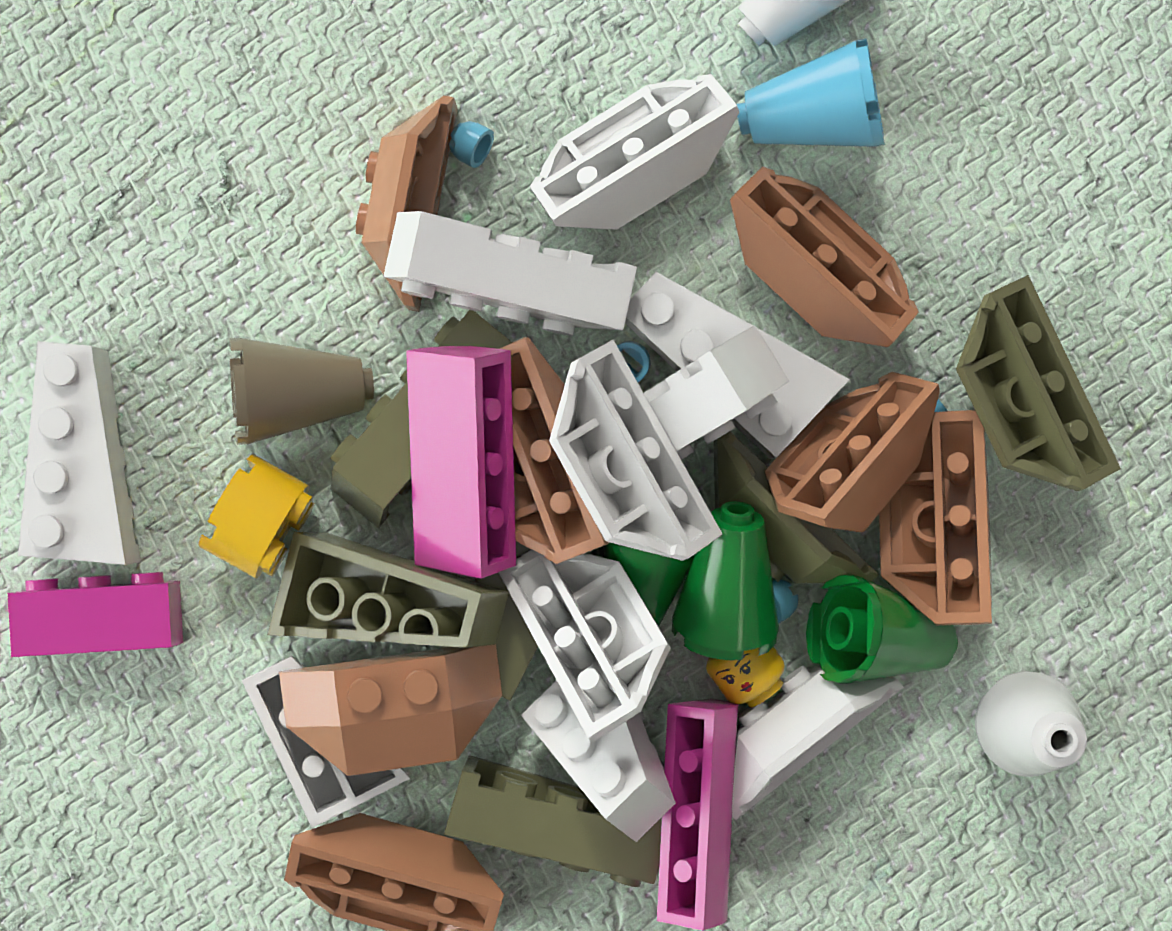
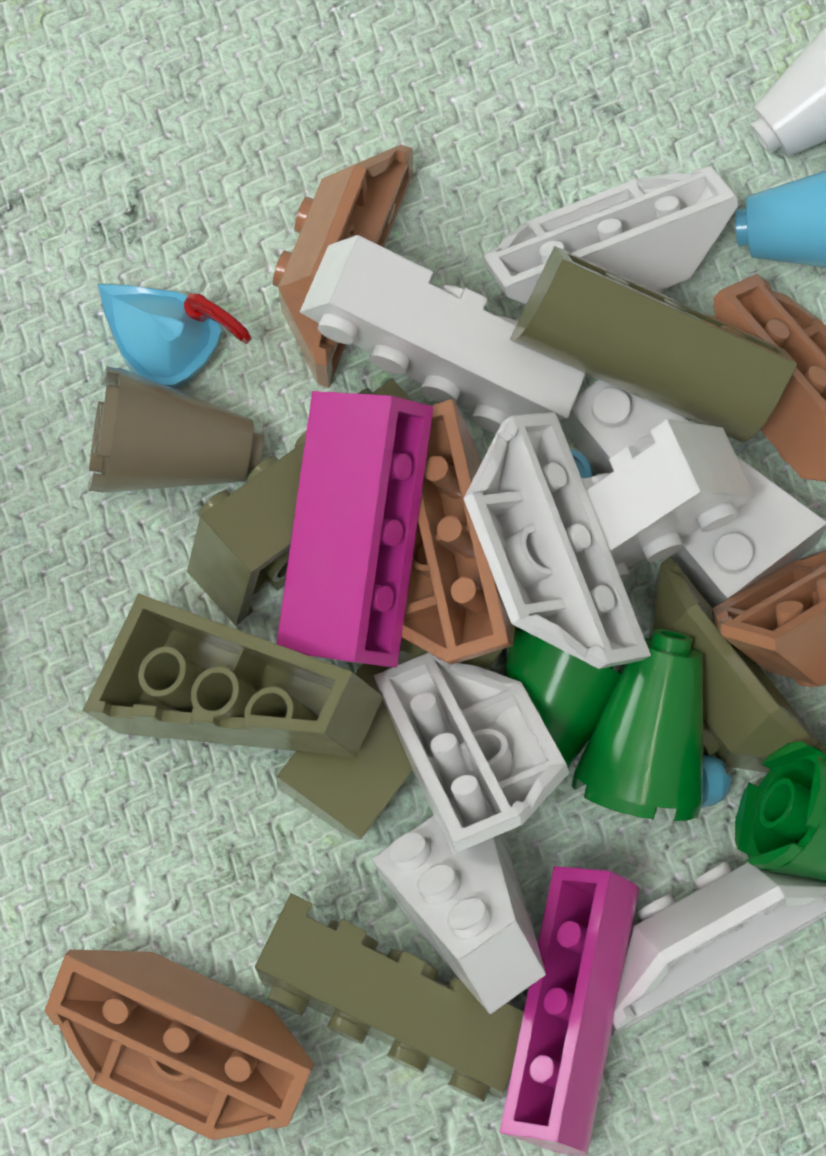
camera: 10 degrees right, 15 degrees down
yellow brick [198,454,315,578] -> none
white wedge [241,656,411,828] -> none
nougat wedge [279,644,502,776] -> none
medium azure hinge [449,121,494,168] -> none
yellow head [706,647,785,708] -> none
none -> medium azure piece [98,284,252,389]
none -> olive brick [510,246,797,442]

